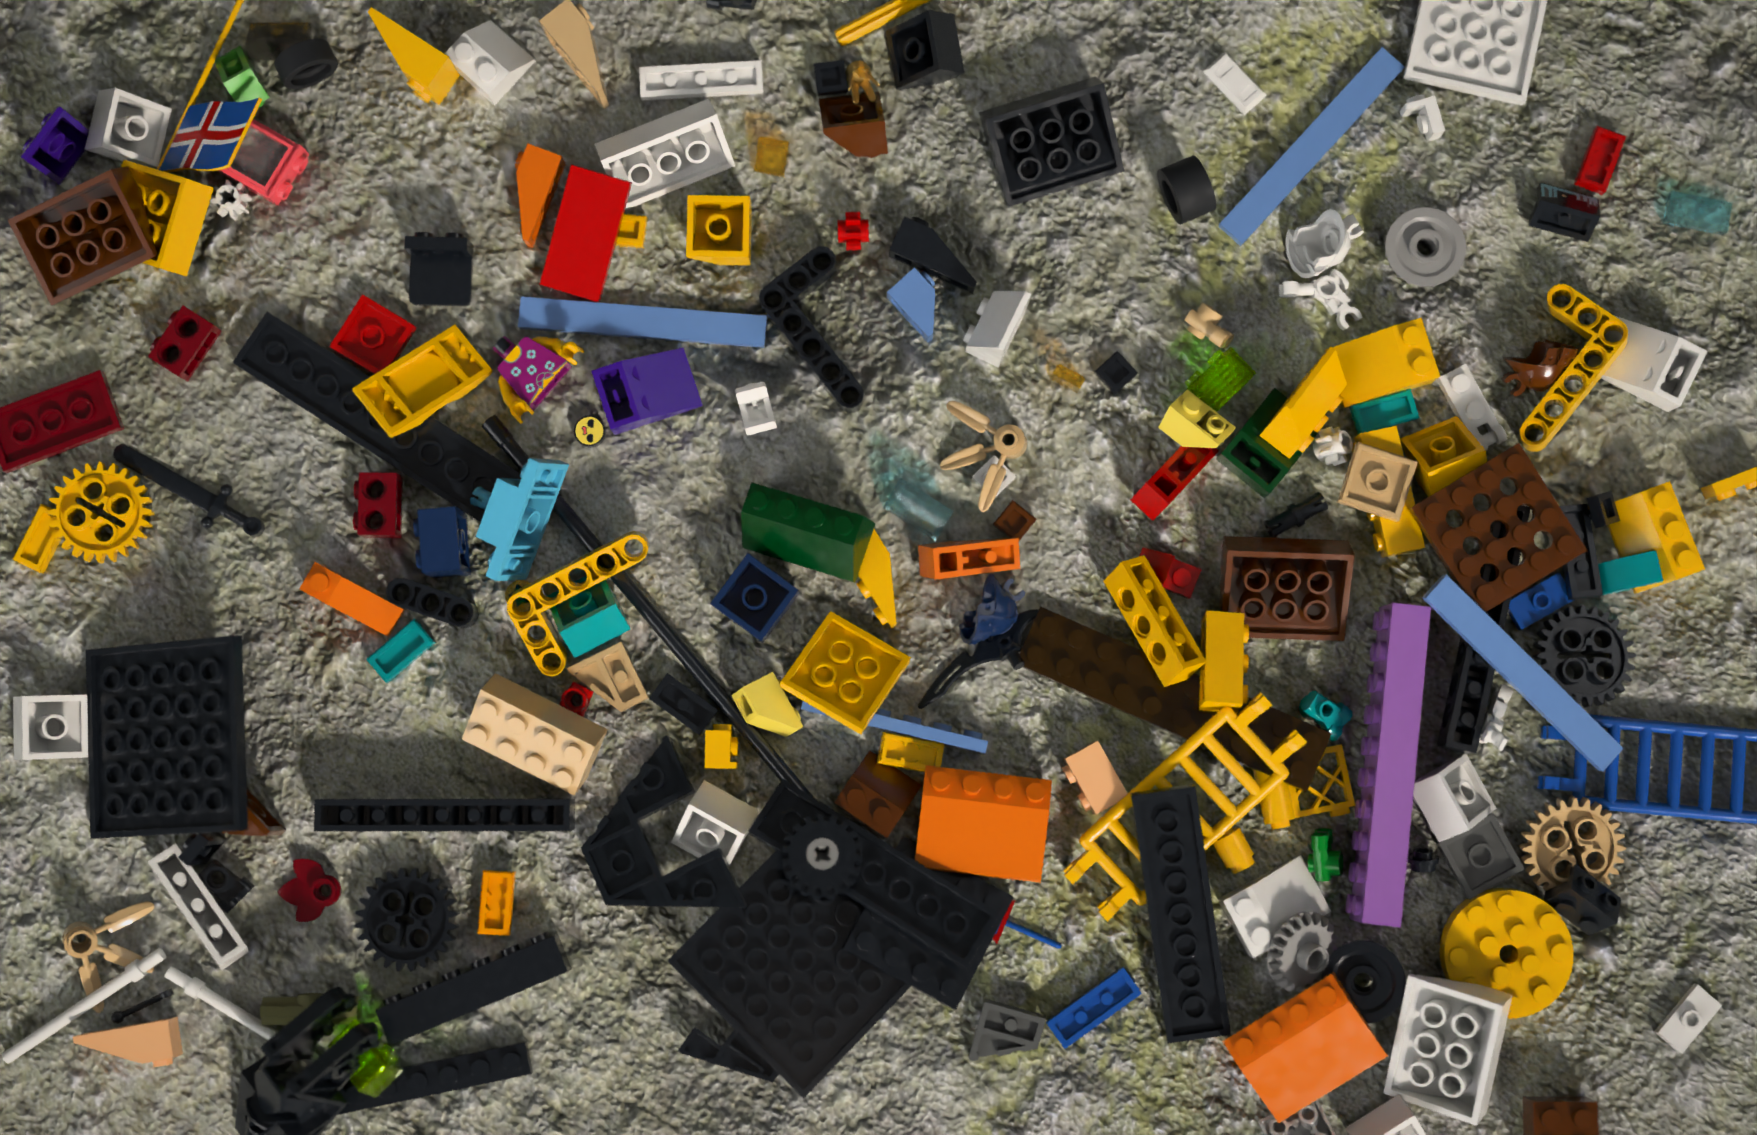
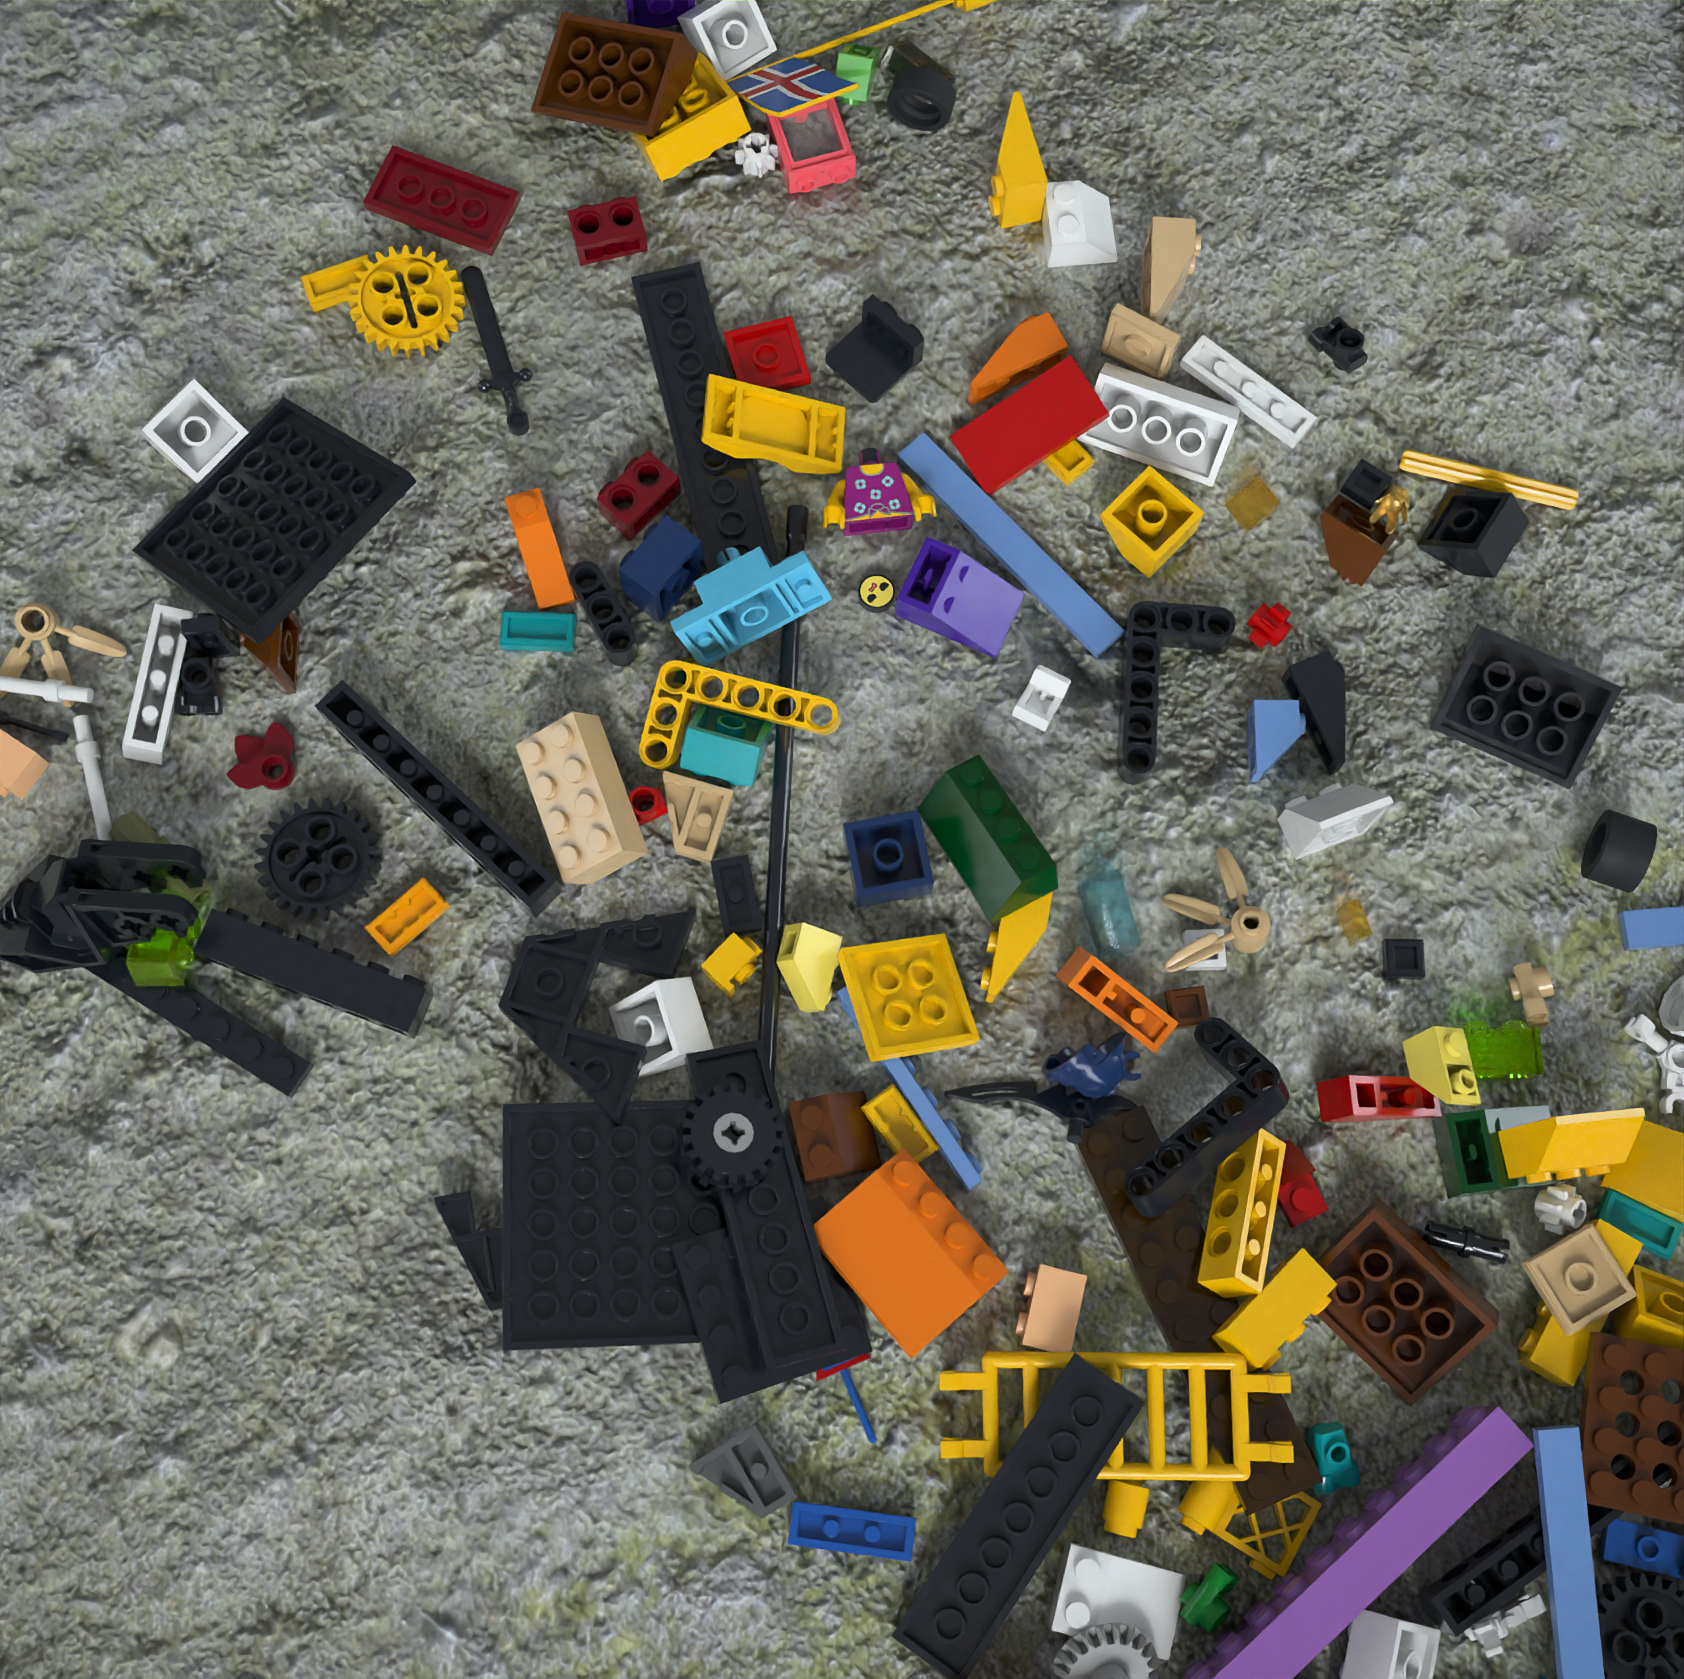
camera: 40 degrees right, 10 degrees down
none -> tan tile [1100,303,1181,382]
none -> black beam [1123,1017,1290,1218]

